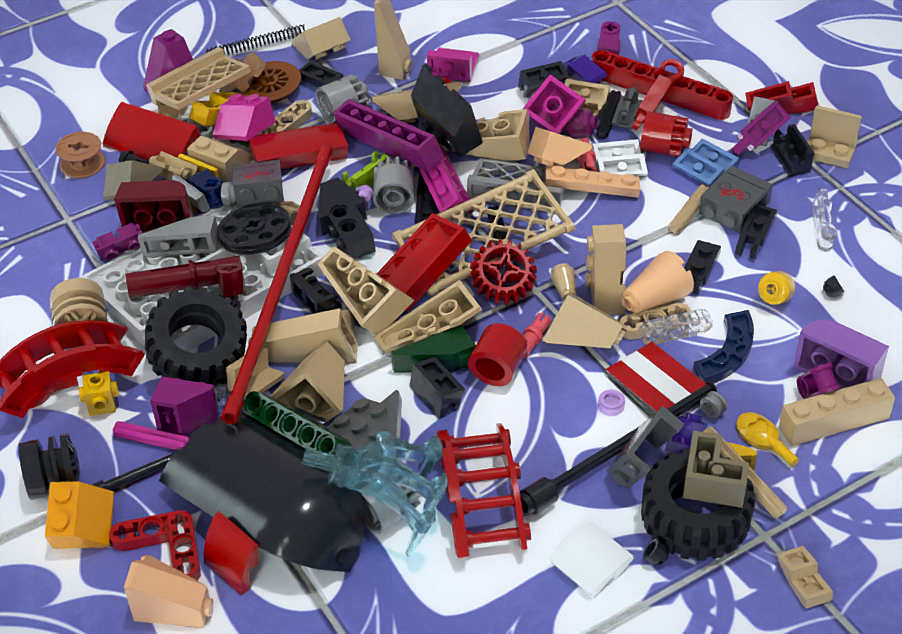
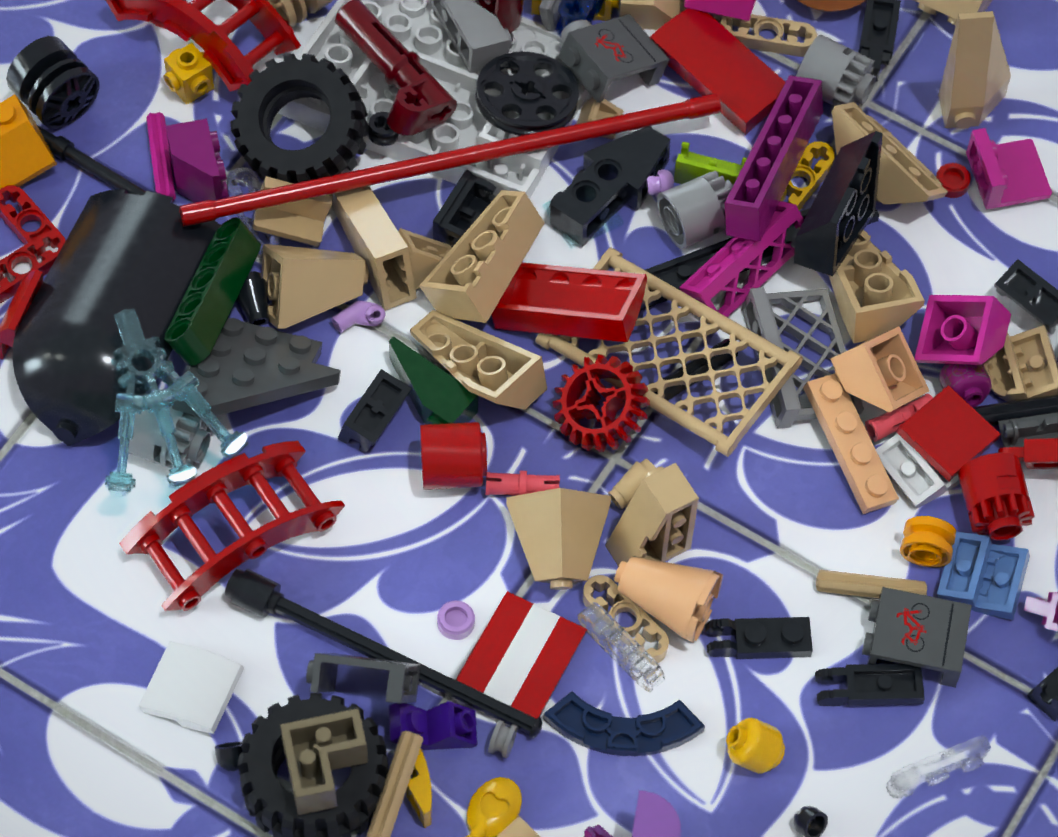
camera: 60 degrees right, 15 degrees up
none -> lavender arm [331,301,385,333]
none -> red tile [897,385,1001,482]
none -> light orange wheel [900,516,956,567]

